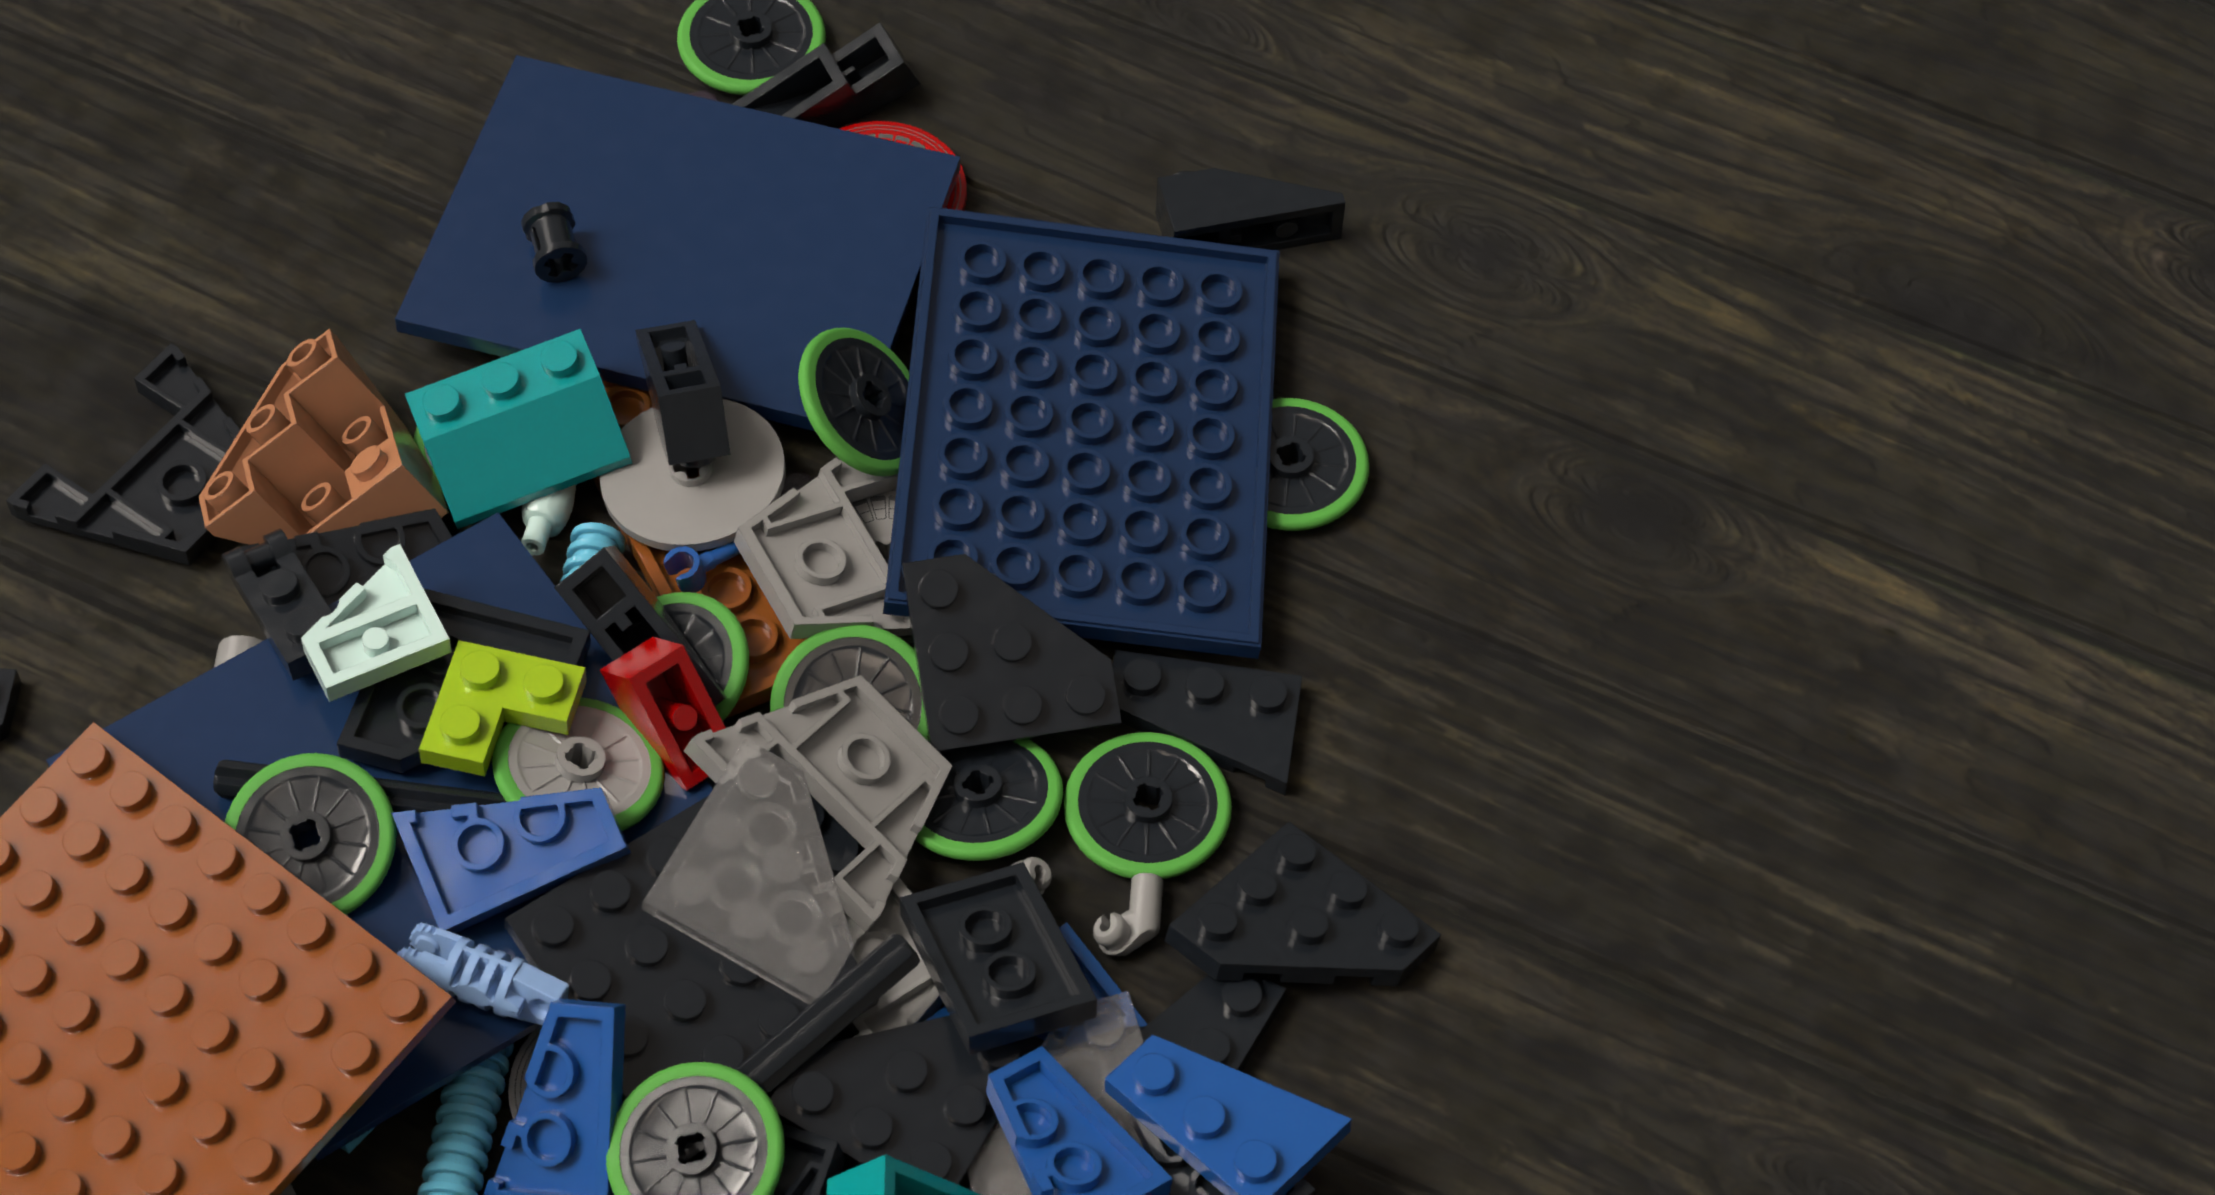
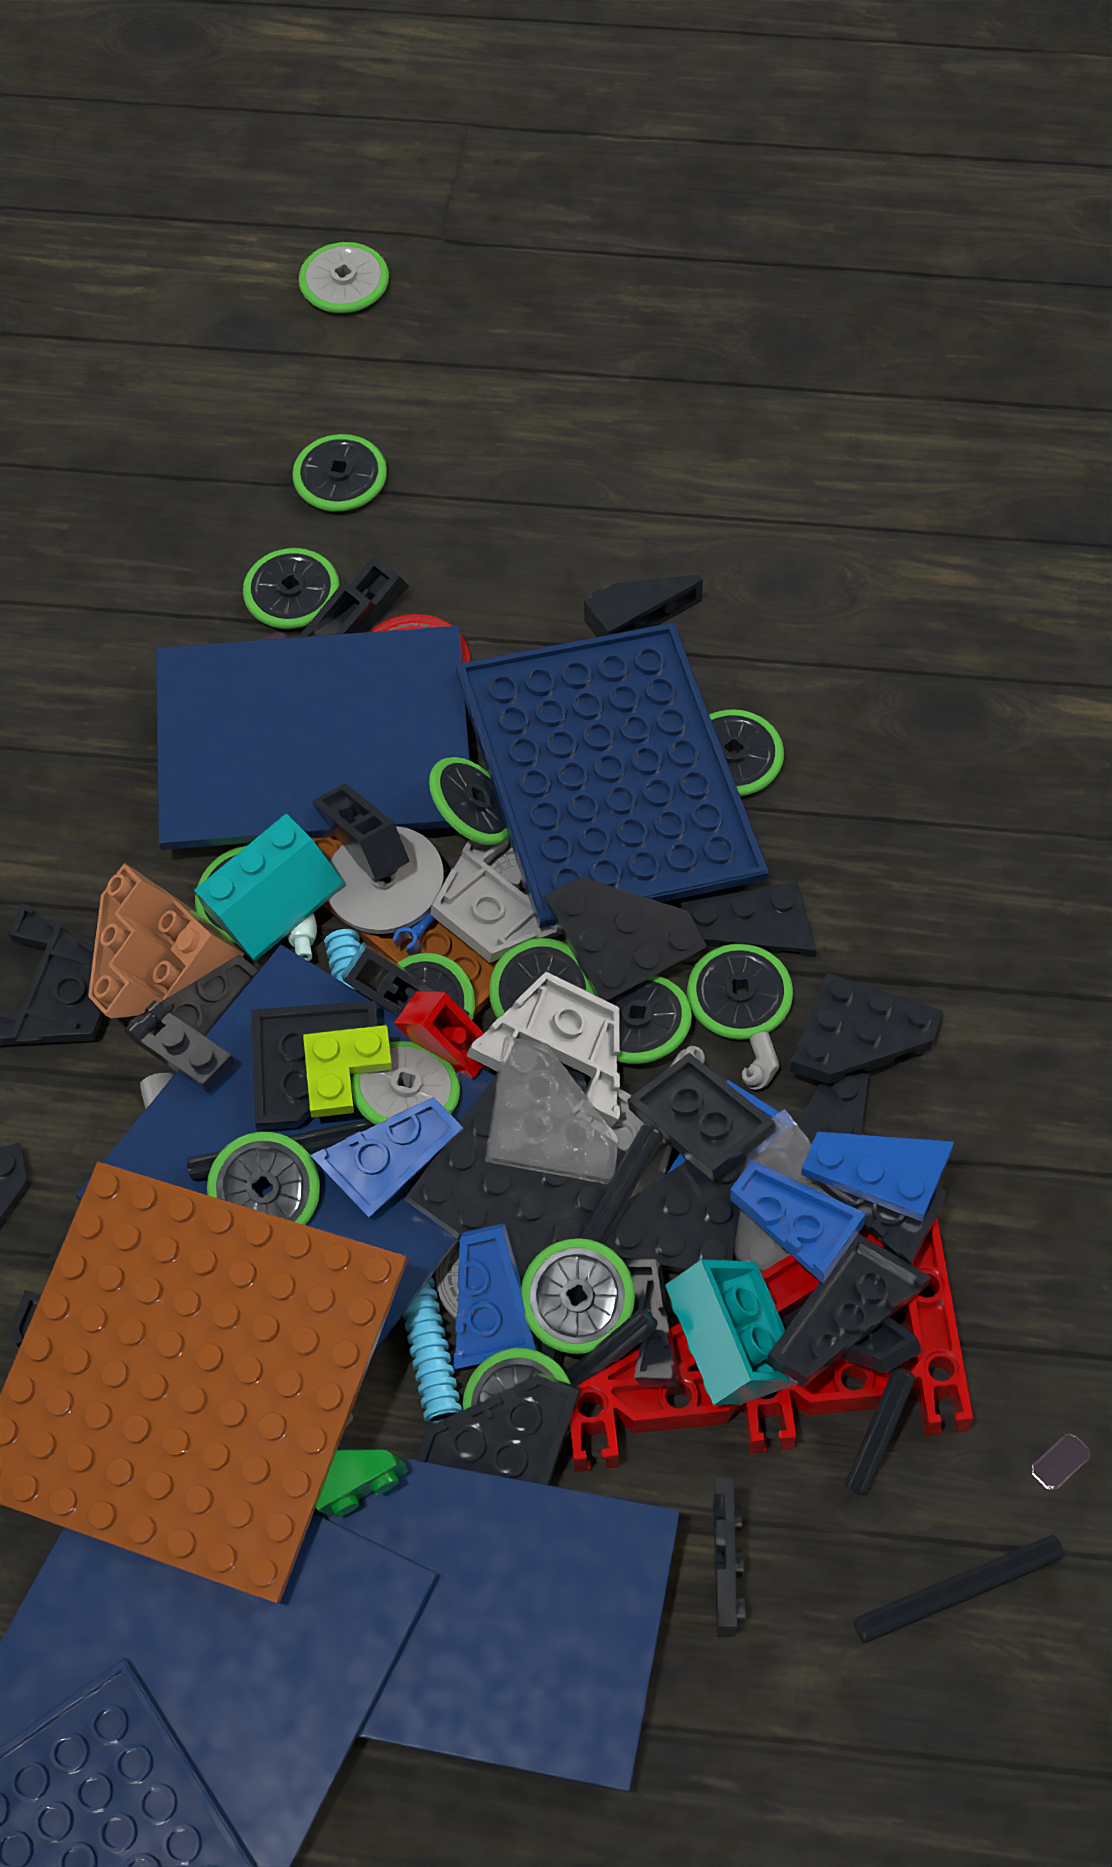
camera: 15 degrees left, 5 degrees up
light aqua wing [301,544,452,702] -> none
light blue hinge [397,922,569,1025] -> none
black bush [521,202,588,283] -> none

